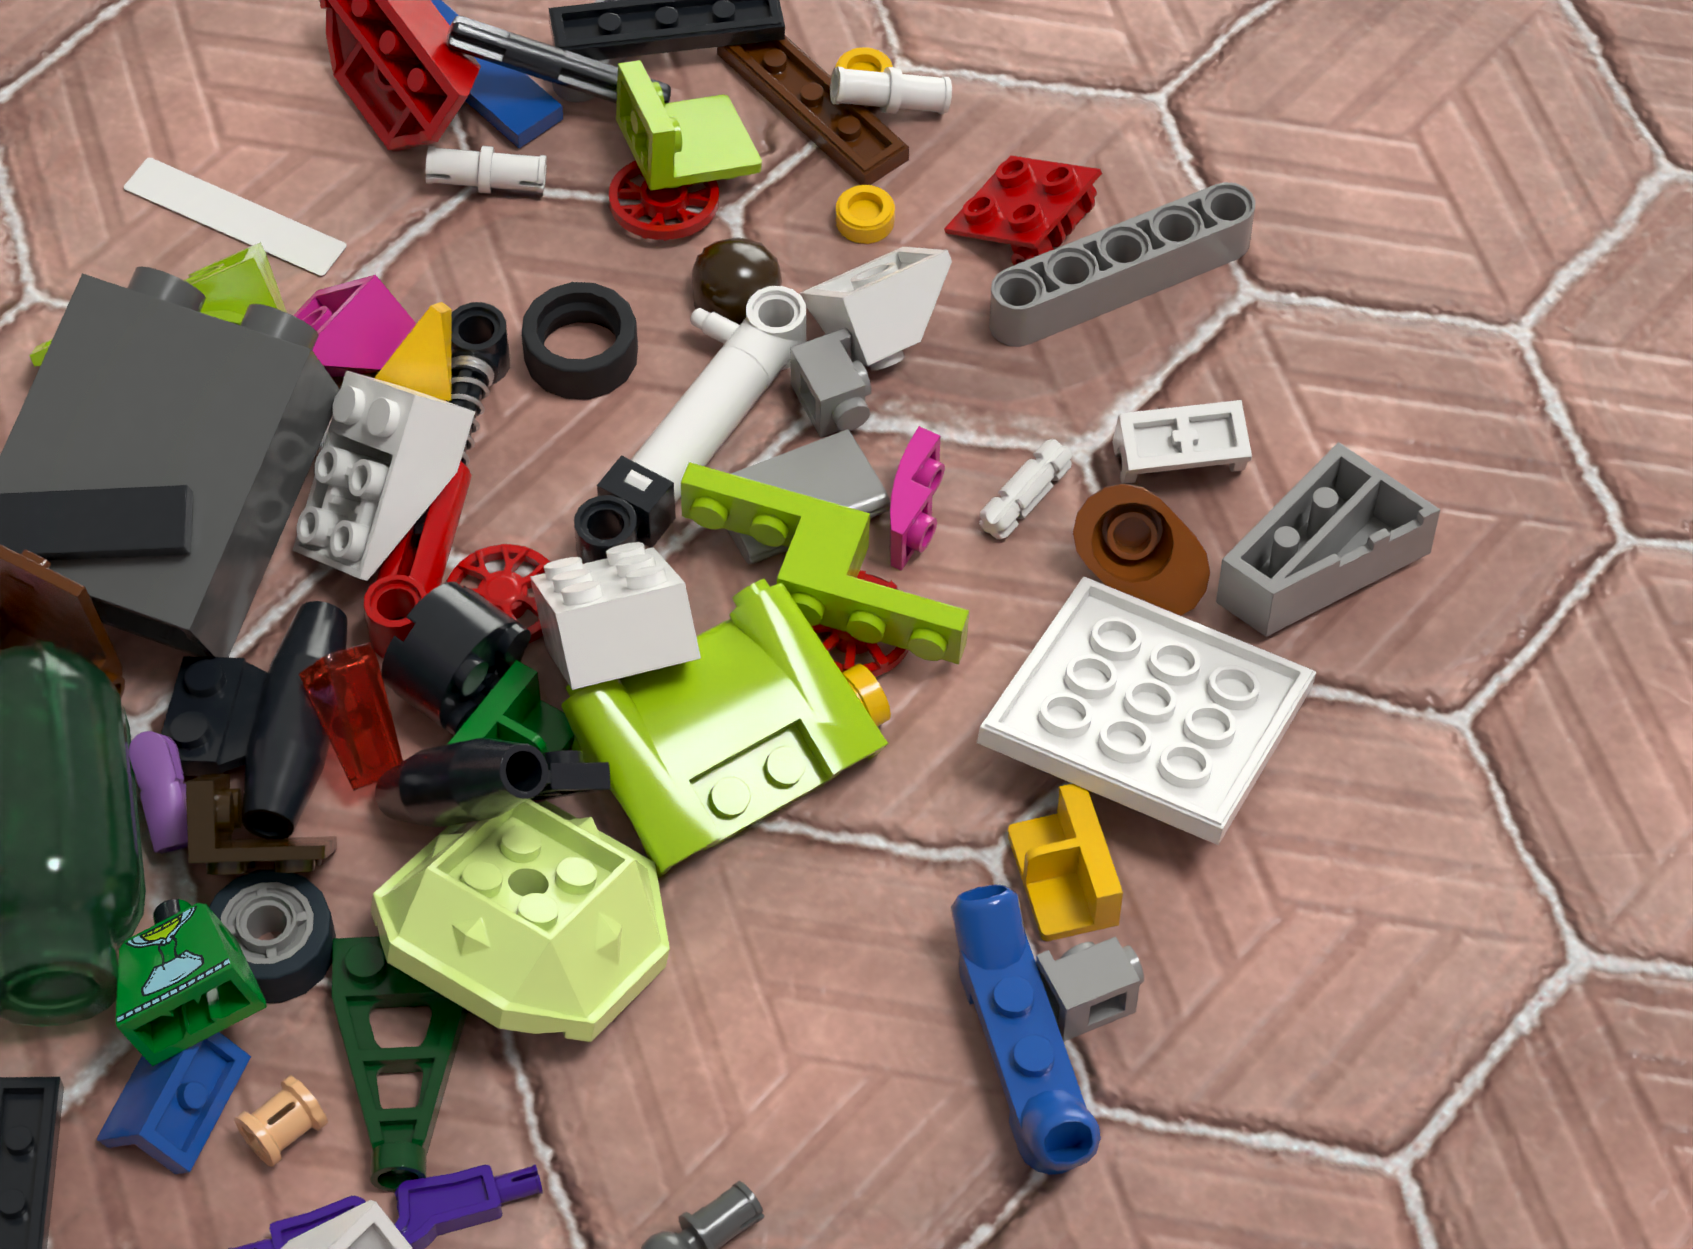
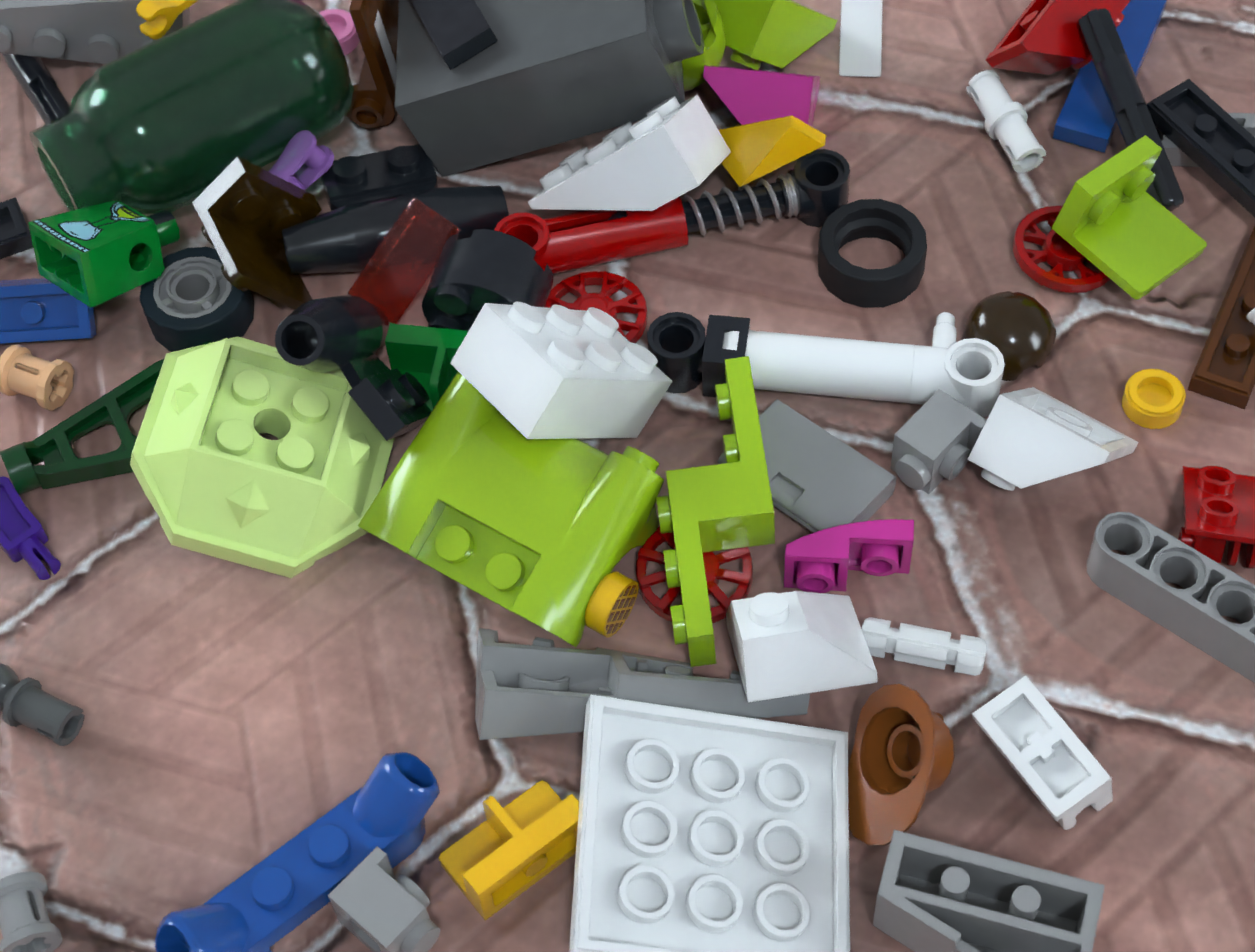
camera: 70 degrees right, 0 degrees up
none -> light grey wedge [475,628,810,740]
none -> white slope [726,591,878,703]

